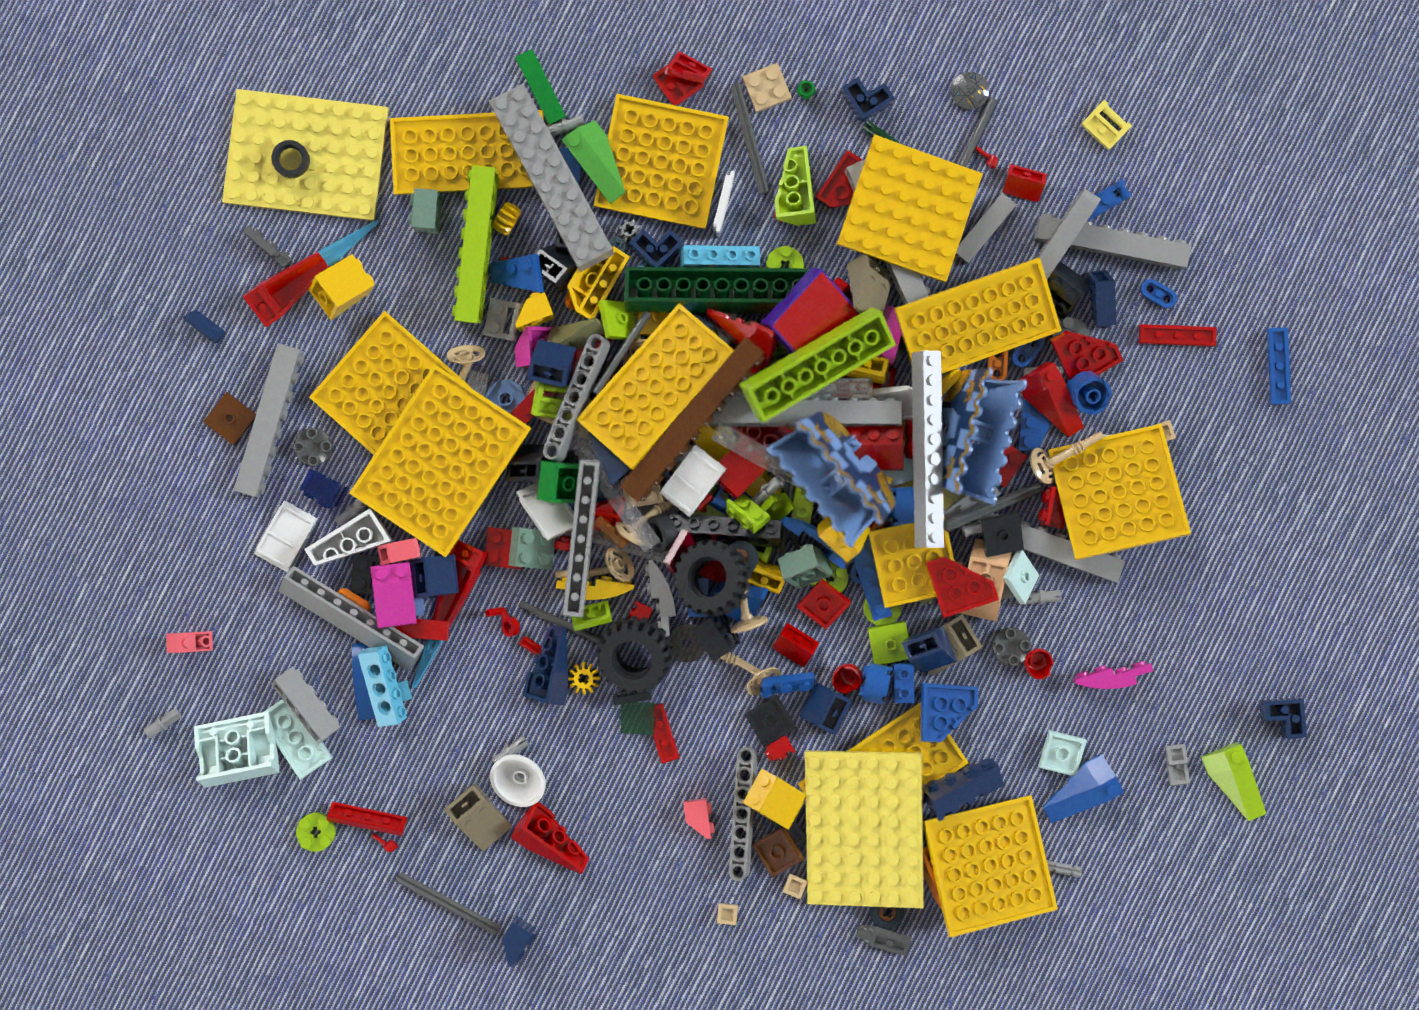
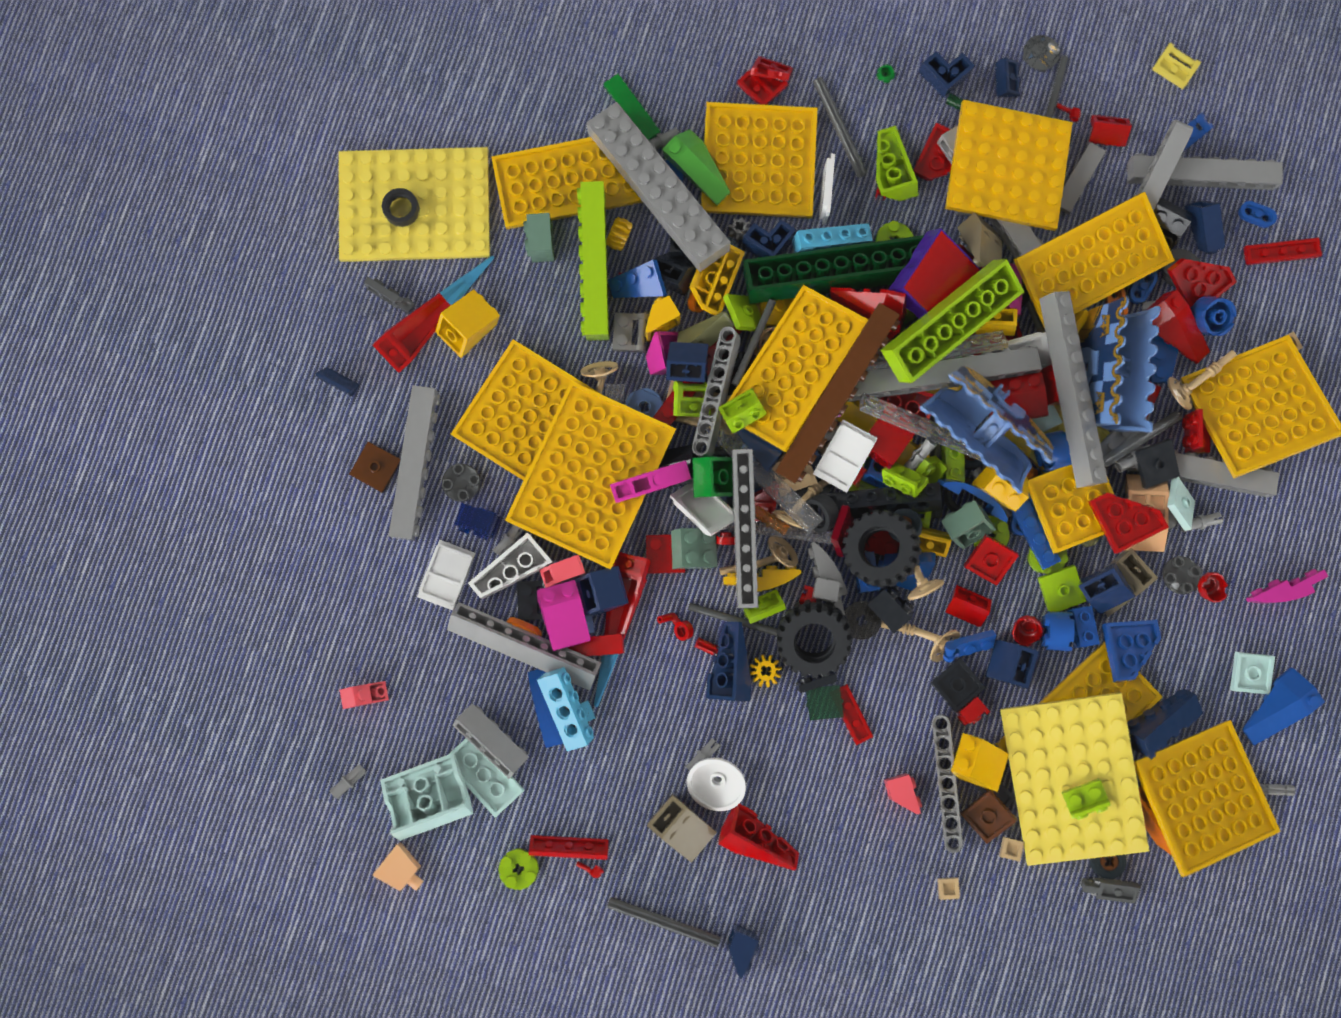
camera: 10 degrees left, 5 degrees down
tan plate [742,63,792,113] -> none
none -> light nougat torso [373,842,424,891]
none -> dark pink slope [610,460,692,503]
none -> lime bracket [718,388,766,433]
none -> light grey brick [812,578,843,603]
none -> dark blue slope [995,57,1020,97]
none -> lime bracket [1061,778,1111,820]

